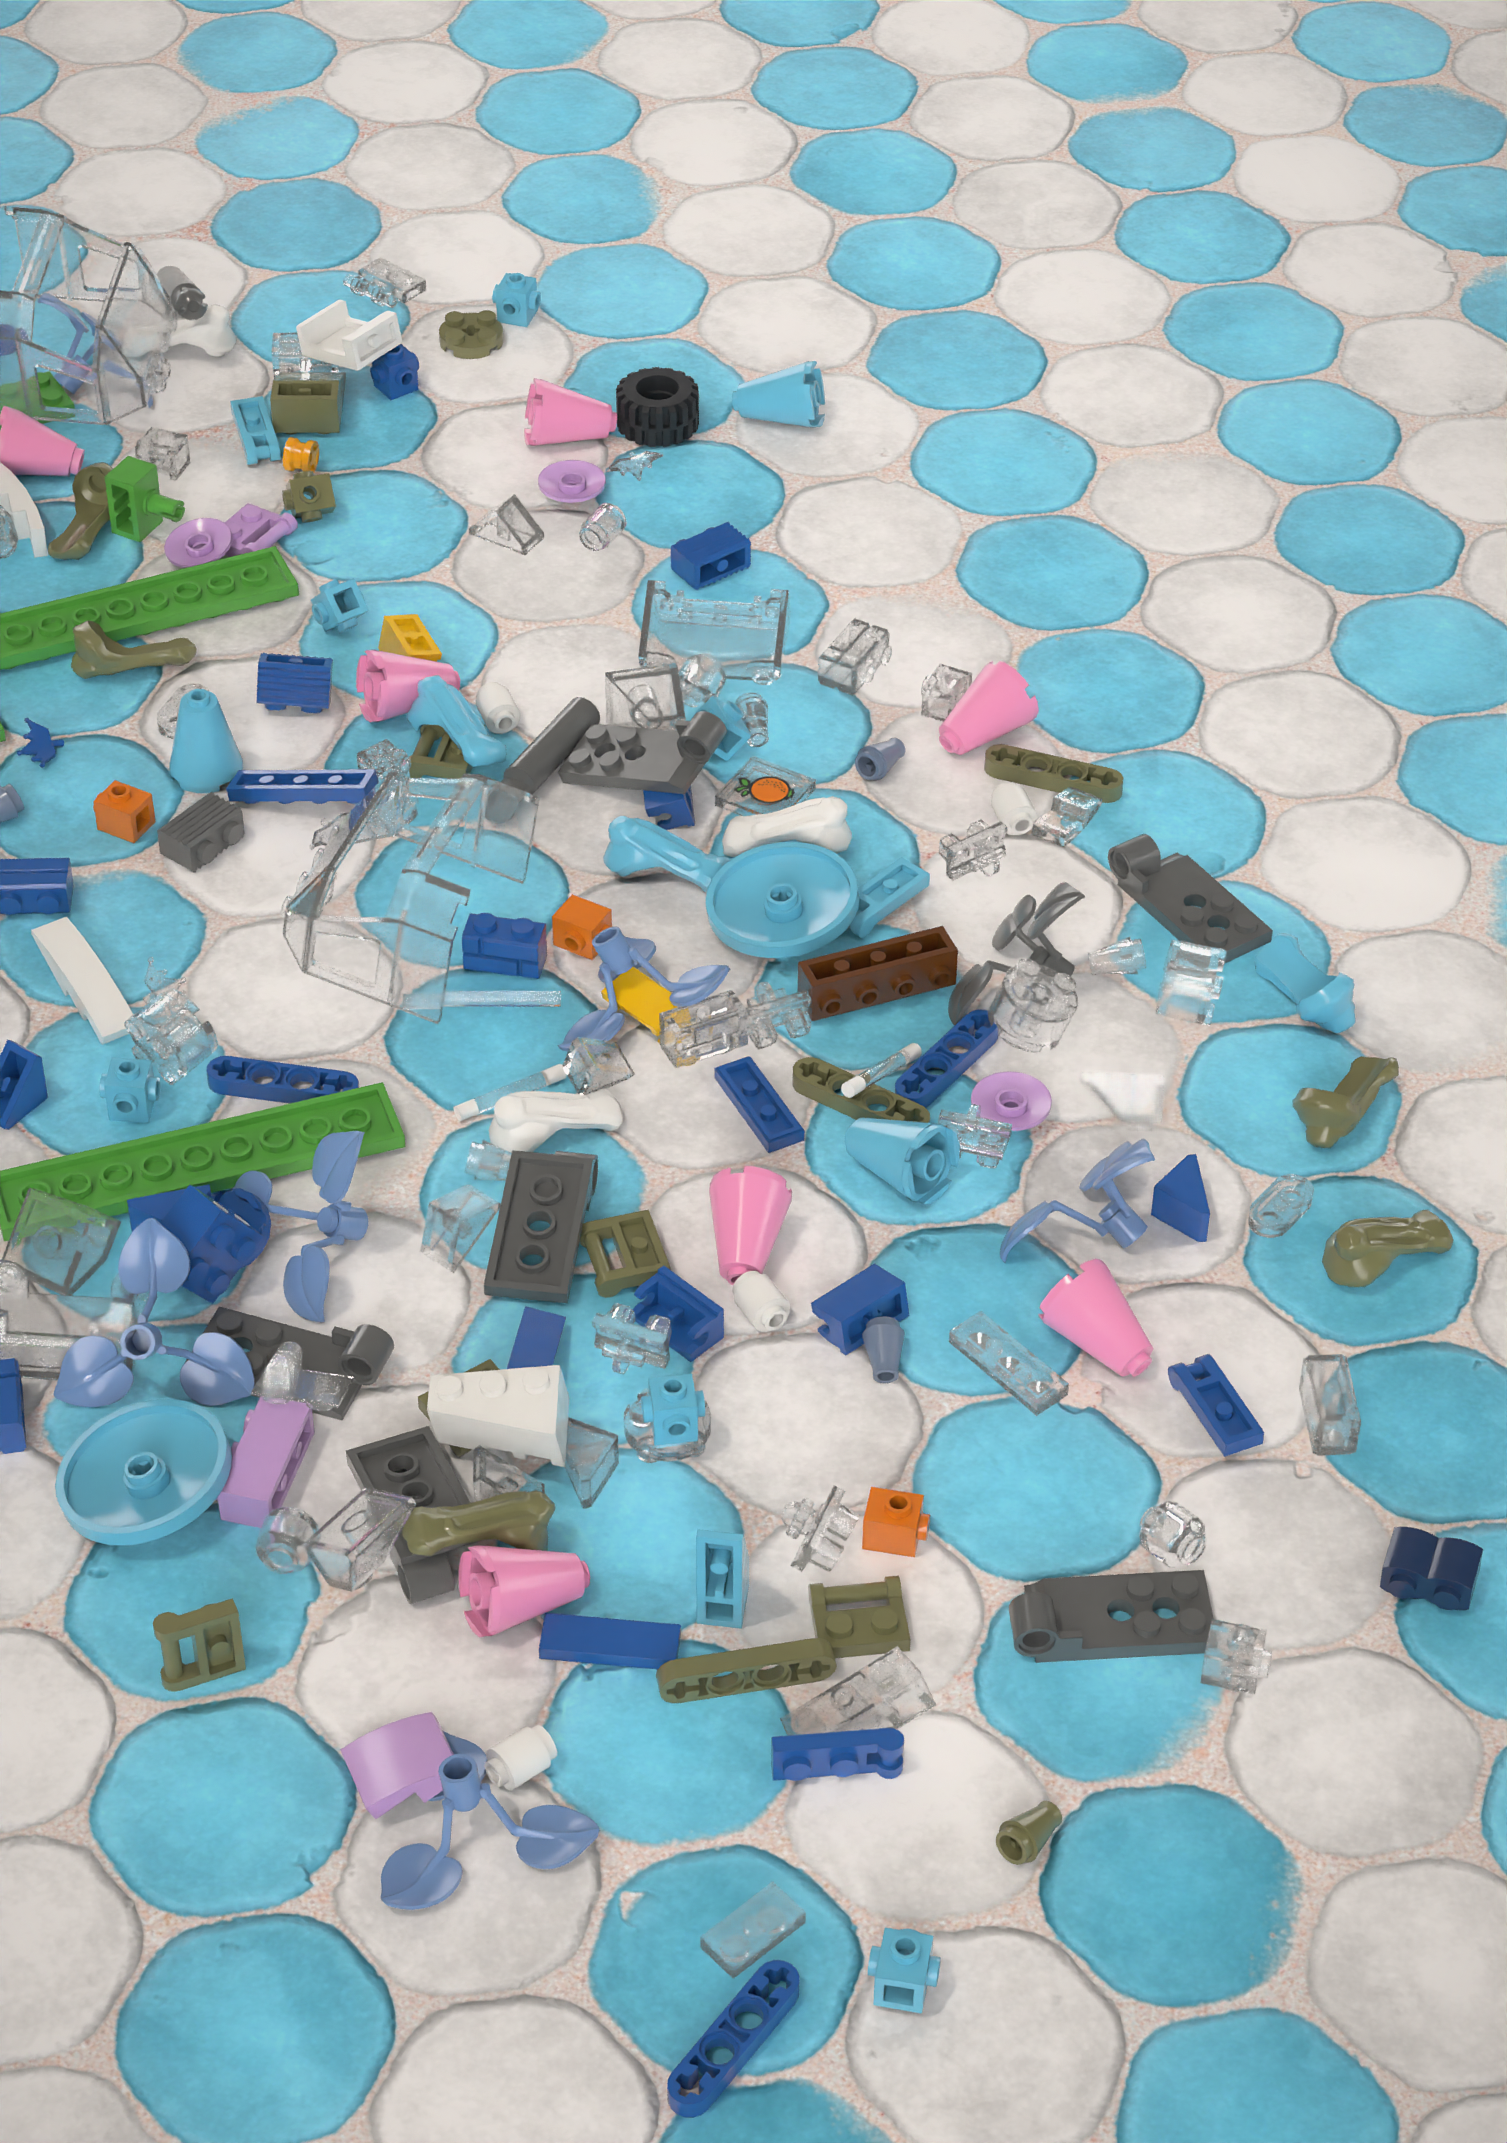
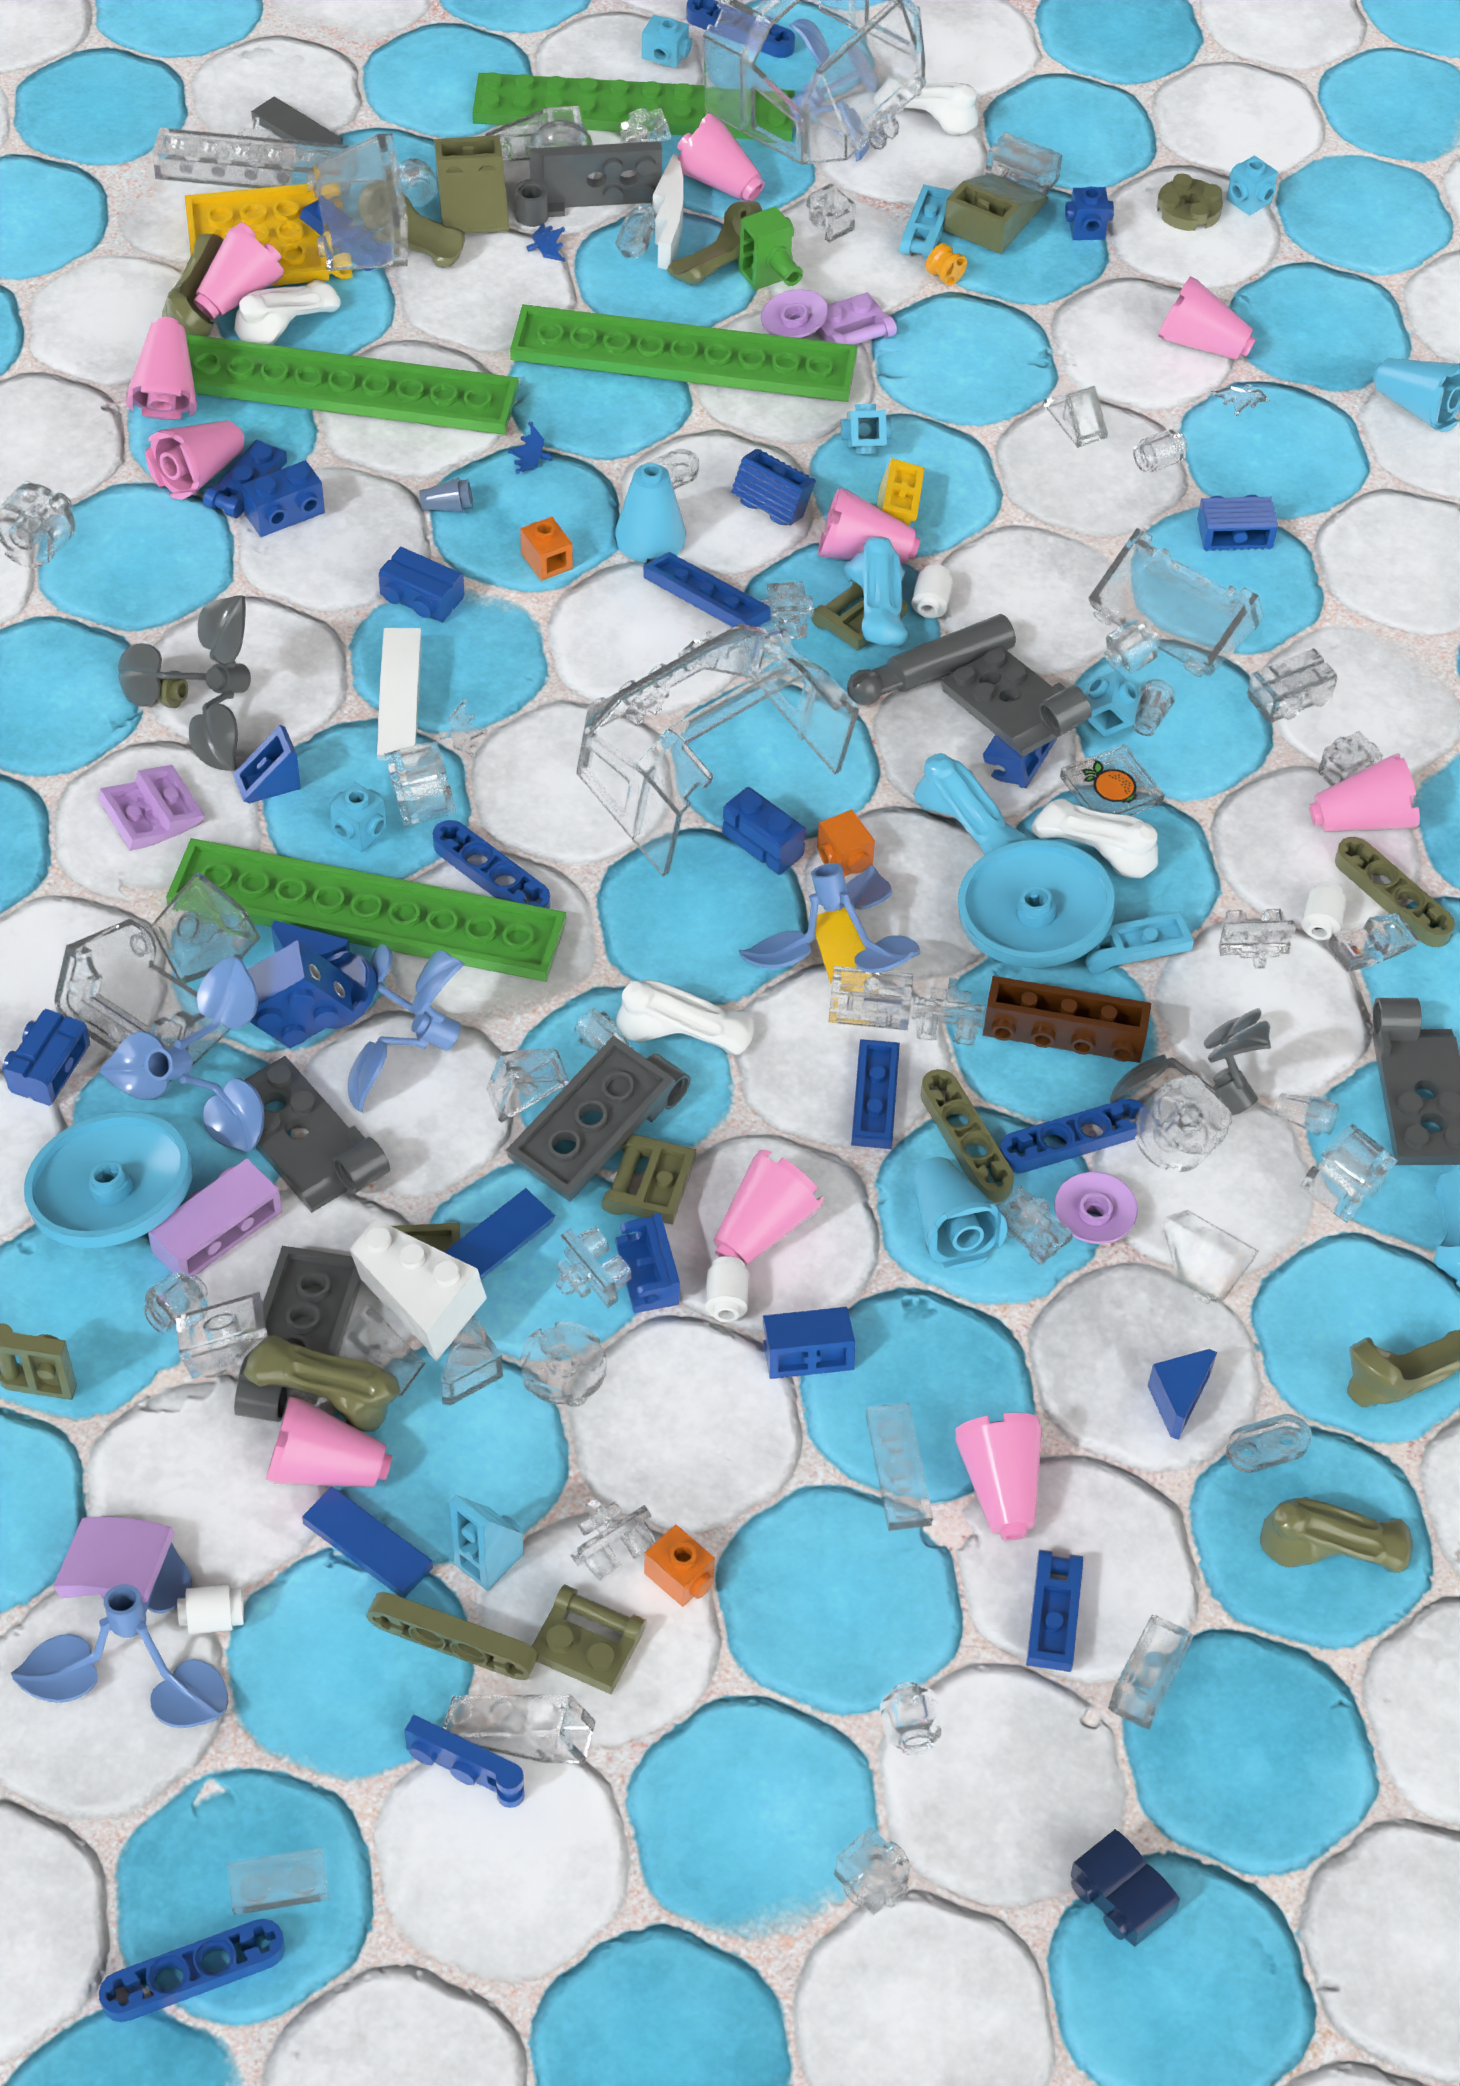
camera: 30 degrees right, 10 degrees up
olive hair [71,621,197,679] -> none
dark grey piece [155,266,208,321] -> none
dark grey brick [157,792,245,872] -> none
clear hinge [251,1341,354,1411] -> none
olive brick [282,471,336,523] -> none
white panel [296,300,403,371] -> none
clear plate [343,258,426,308] -> none
clear bar [404,991,561,1007] -> none
clear bar [454,1064,567,1121] -> none
lavender dish [538,460,606,503] -> none
clear slope [562,1037,635,1095] -> none
clear slope [605,663,686,731] -> none
black tyre [616,367,699,447] -> none
medium azure brick [641,1373,705,1446] -> none
bar [841,1043,922,1098] -> none
sand blue cone [855,738,905,780] -> none
sand blue cone [862,1317,905,1383] -> none
medium azure brick [868,1927,941,2013] -> none
olive cone [996,1801,1062,1865] -> none
medium blue plant [1000,1139,1155,1263] -> none
dark grey hinge [1009,1570,1218,1663] -> none

